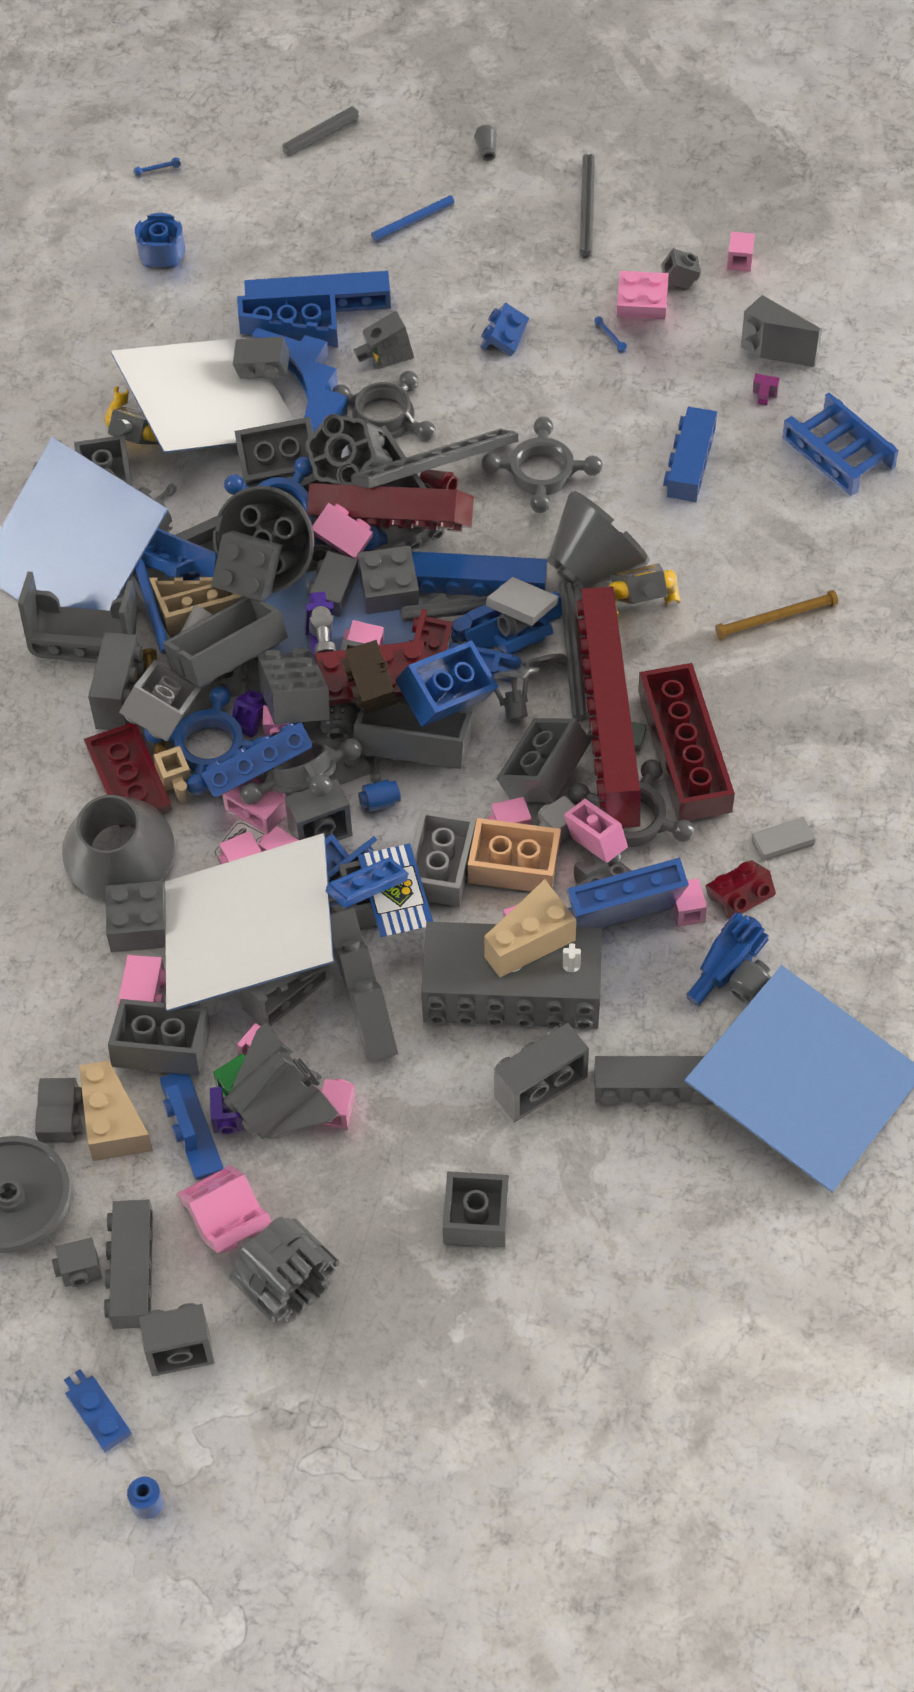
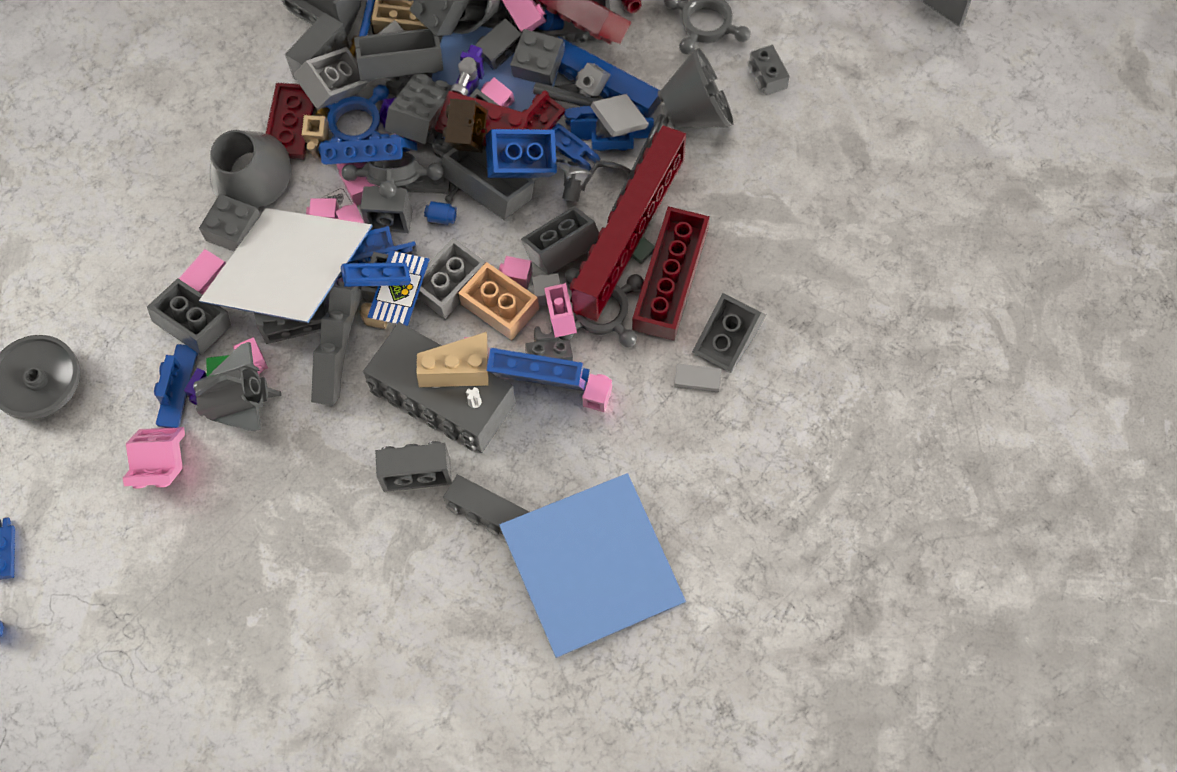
camera: 30 degrees right, 10 degrees up
dark grey brick [35,1078,83,1142] -> none
dark grey brick [52,1237,102,1287] -> none
tan wedge [79,1060,153,1161] -> none
dark grey brick [104,1199,153,1329] -> none
dark grey brick [139,1303,215,1377] -> none
dark grey piece [229,1217,339,1324] -> none
bright pink brick [320,1079,356,1129] -> none
dark grey brick [442,1171,509,1247] -> none
dark grey torso [608,563,681,617] -> none
blue brick [663,406,718,502] -> none
blue piece [686,912,769,1006] -> none
dark red bracket [705,860,776,919] -> none
pearl gold bar [715,590,838,640] -> none
dark grey head [729,959,771,1004] -> none
magenta tile [753,373,780,405] -> none
blue fence [782,393,899,496] -> none
none -> tan arm [359,303,387,329]
none -> light grey brick [575,63,611,97]
none -> dark grey slope [692,293,766,373]
none -> dark grey brick [747,44,790,96]

